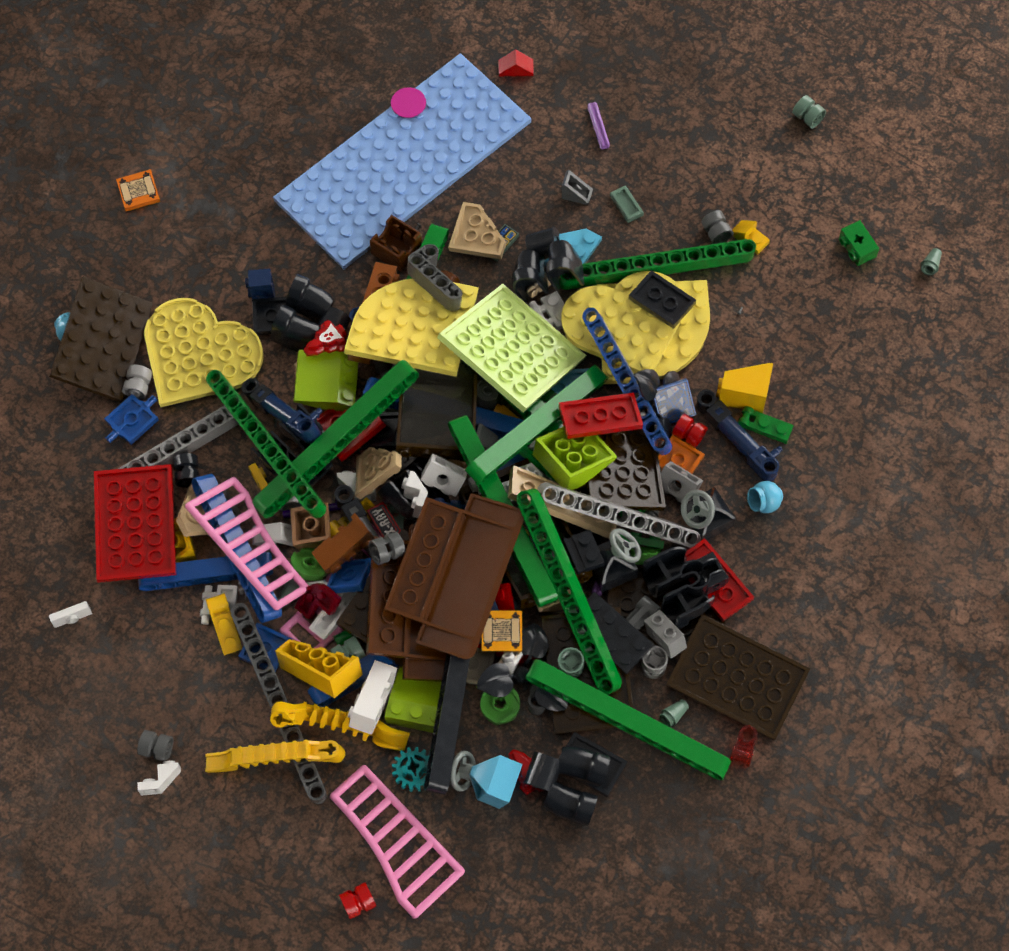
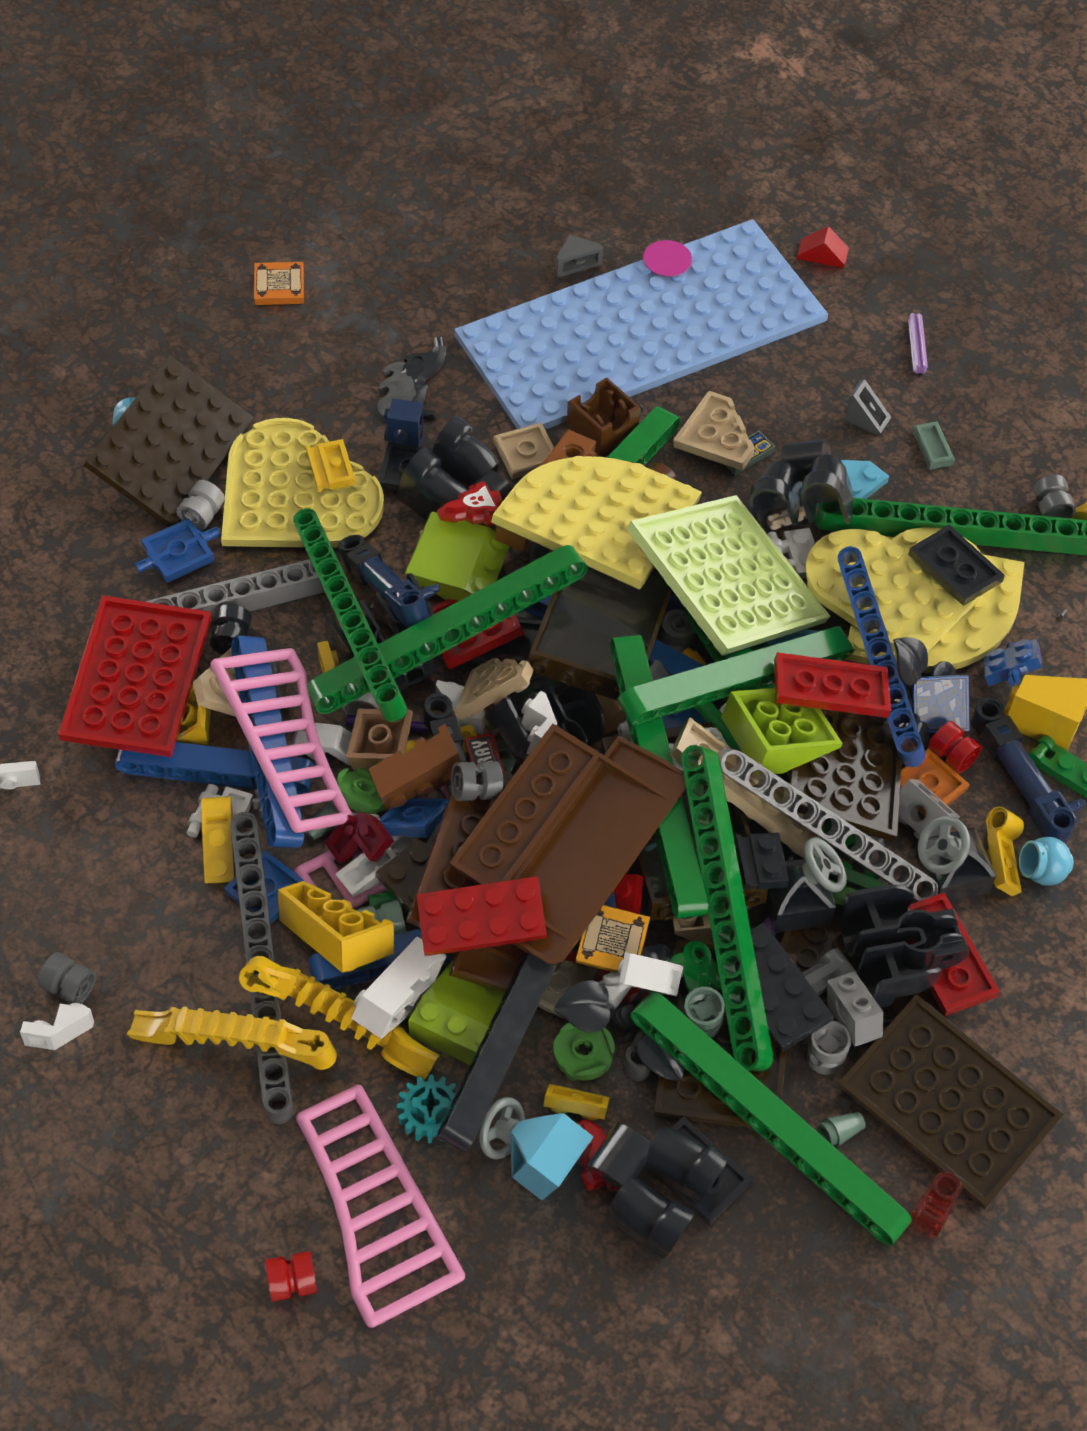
camera: 10 degrees right, 10 degrees down
dark grey beam [407,244,463,311] -> none
white brick [421,453,467,497] -> none
none -> yellow plate [306,439,355,492]
none -> piece [378,337,447,419]
none -> red plate [417,876,547,956]
none -> tan plate [493,423,554,479]
none -> yellow plate [543,1084,610,1120]
none -> dark grey slope [556,234,603,277]
none -> white slope [618,952,683,996]
none -> green plate [669,940,722,993]
none -> blue plate [984,639,1042,686]
none -> yellow plate [986,806,1024,896]

